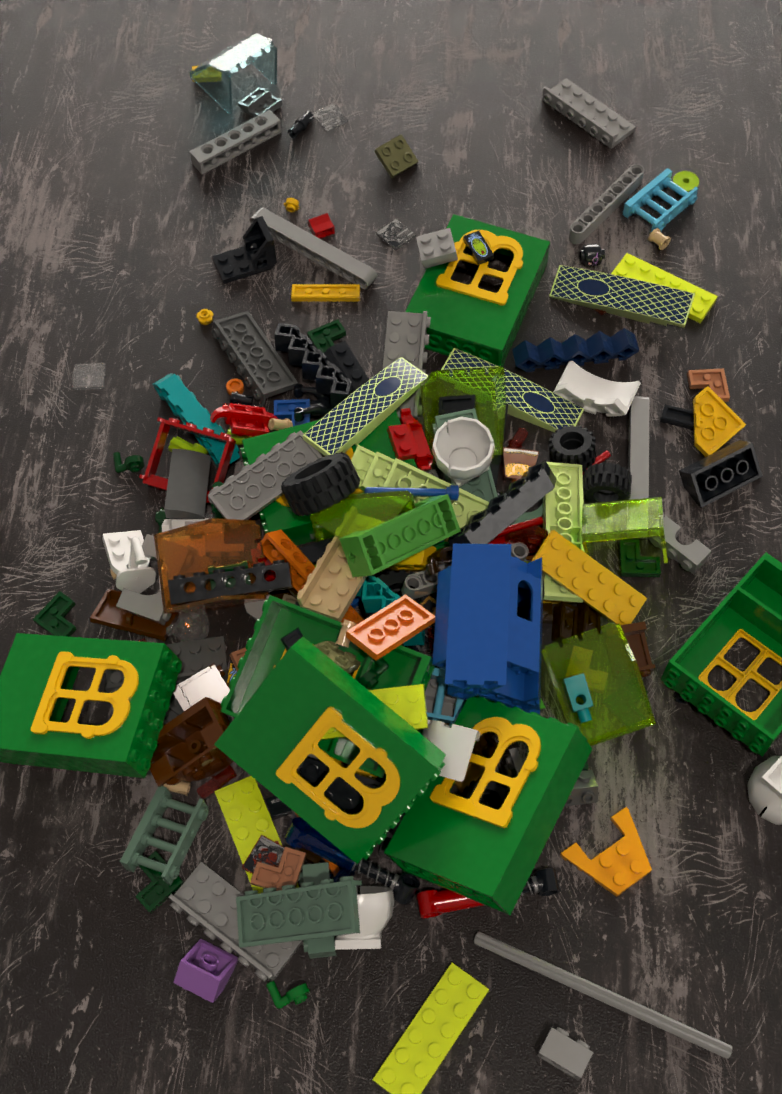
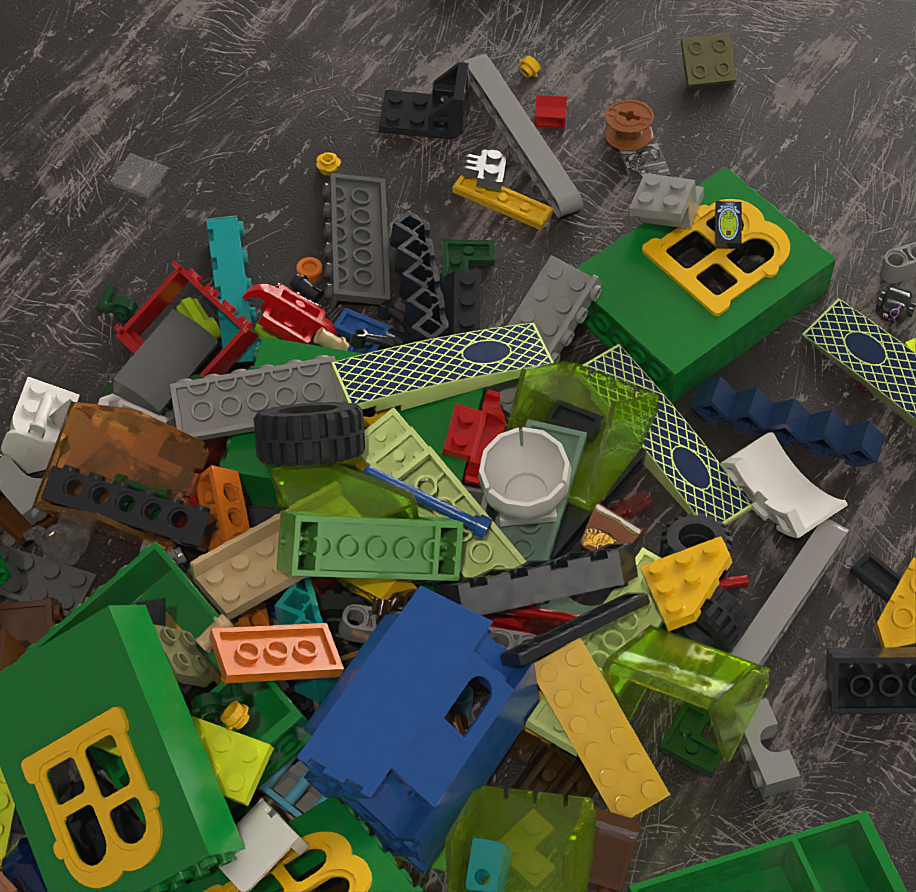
camera: 25 degrees right, 5 degrees down
none -> yellow plate [221,701,249,730]
none -> hinge [461,149,507,190]
none -> black tile [500,592,650,666]
none -> dark orange piece [604,99,654,151]
none -> yellow plate [640,536,732,632]

